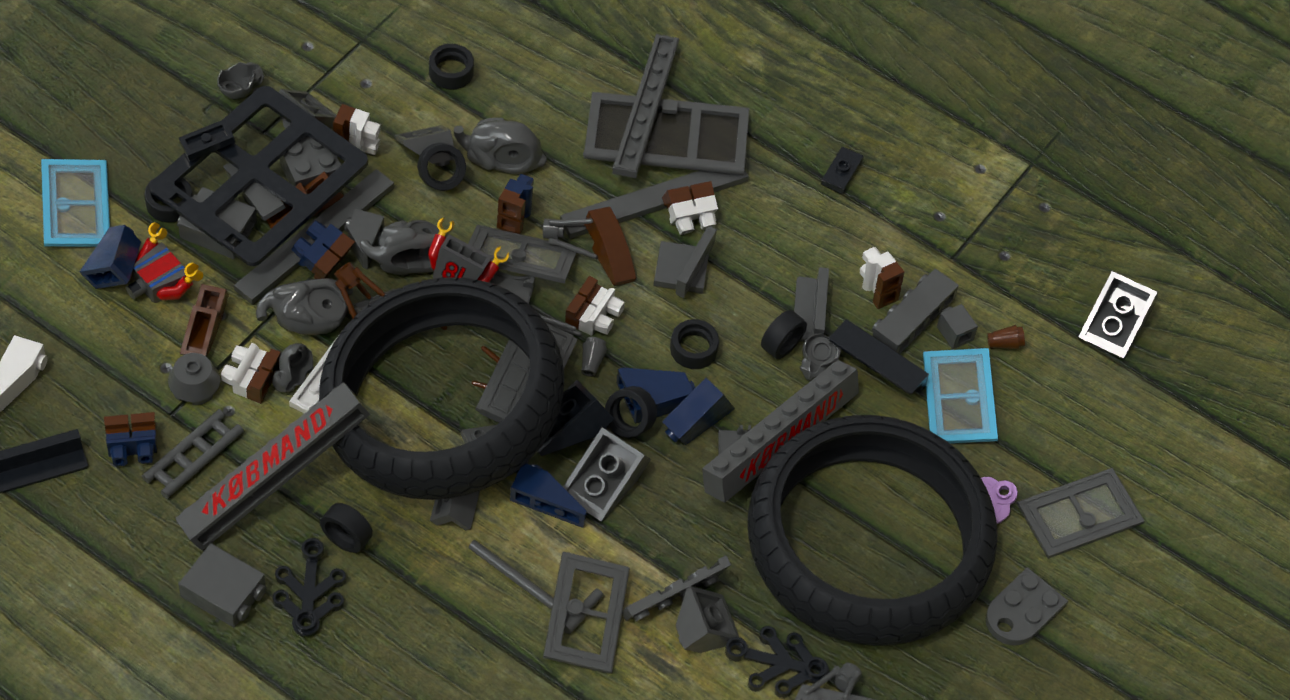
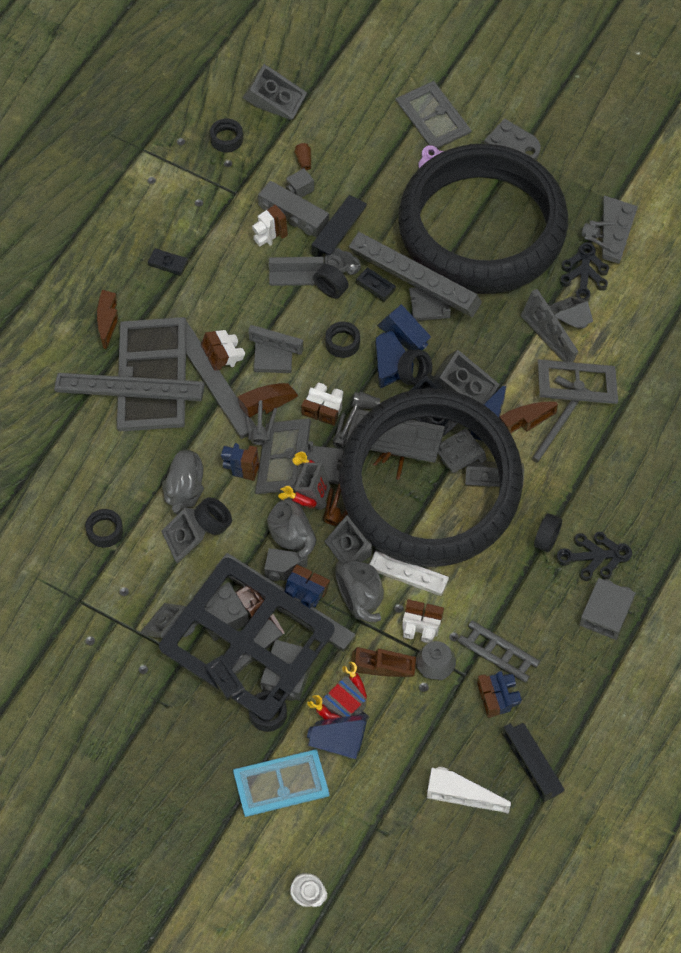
camera: 90 degrees left, 5 degrees up
dark grey brick [175,382,370,550] -> none
dark grey hair [217,62,264,99] -> none
dark grey hair [272,343,313,393] -> none
white hips [333,104,381,155] -> none
reddish brown plant [334,262,386,319] -> none
clear door [923,348,998,444] -> none
none -> reddish brown slope [97,290,119,349]
none -> black tyre [210,118,243,153]
none -> black plate [356,267,396,302]
none -> reddish brown slope [499,401,558,434]

